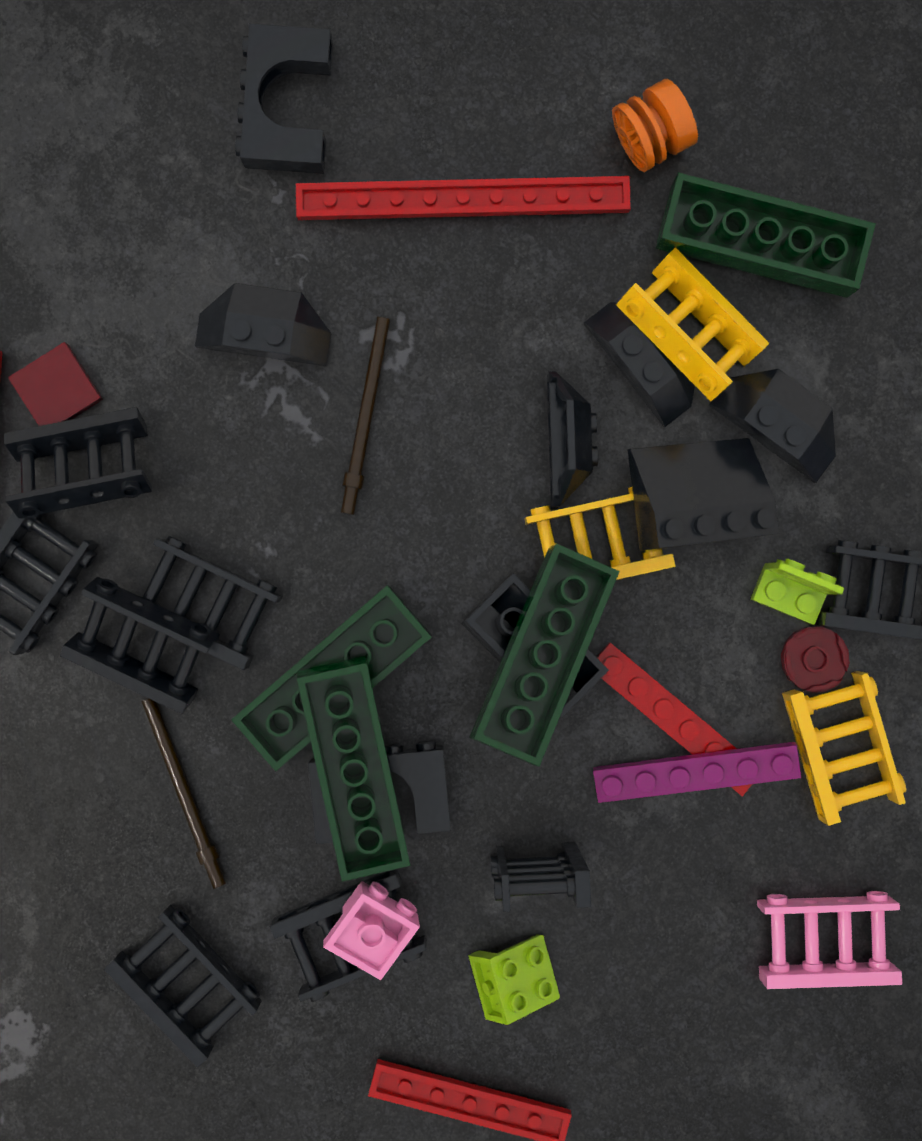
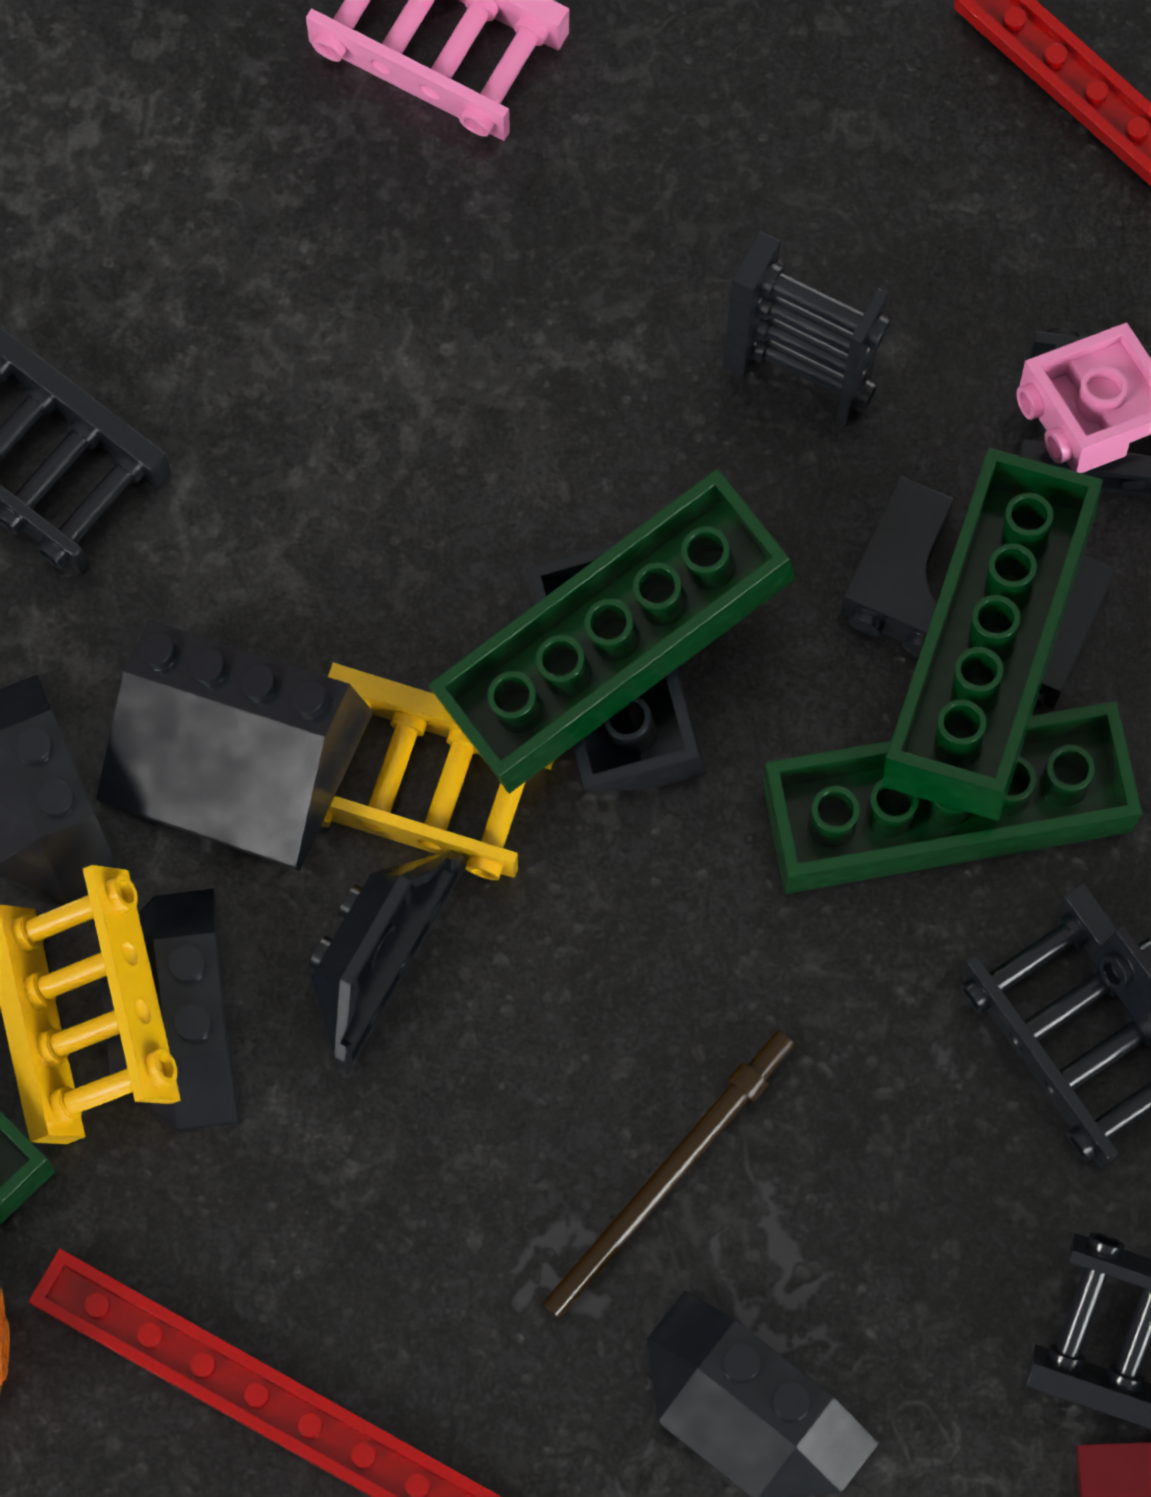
camera: 150 degrees left, 15 degrees down
lime bracket [468,934,560,1025] -> none
magenta plate [593,742,801,803] -> none
red plate [597,642,752,796] -> none
lime bracket [750,559,845,625] -> none
dark red tile [781,626,850,692] -> none
yellow fence [782,671,906,826] -> none

